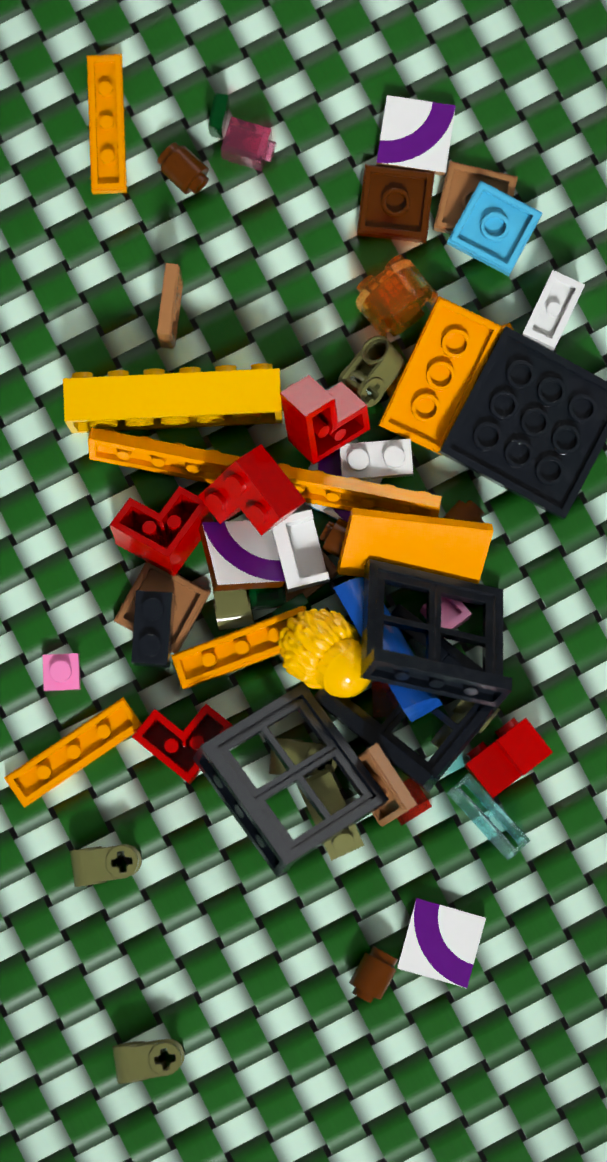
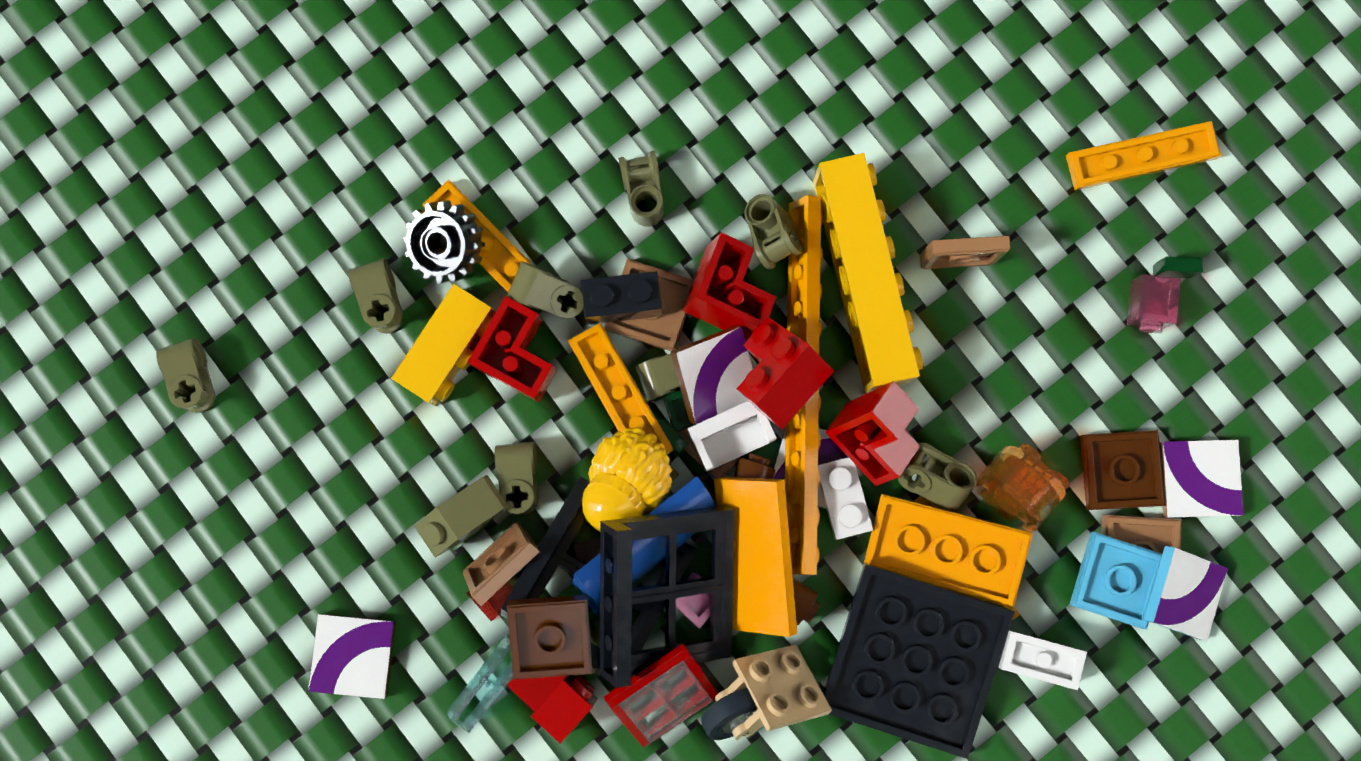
camera: 80 degrees right, 0 degrees up
bright pink plate [43,653,81,691] -> none
reddish brown brick [157,142,209,194] -> none
black window [193,683,389,877] -> none
reddish brown brick [349,946,398,1003] -> none
none -> yellow brick [391,284,495,406]
none -> black gear [403,200,485,284]
none -> olive piece [507,261,584,319]
none -> reddish brown tile [507,595,593,679]
none -> clear piece [604,644,719,747]
none -> olive piece [618,151,664,227]
none -> tan plate [701,644,832,740]
none -> olive piece [744,194,803,270]
none -> tile [1144,546,1228,642]

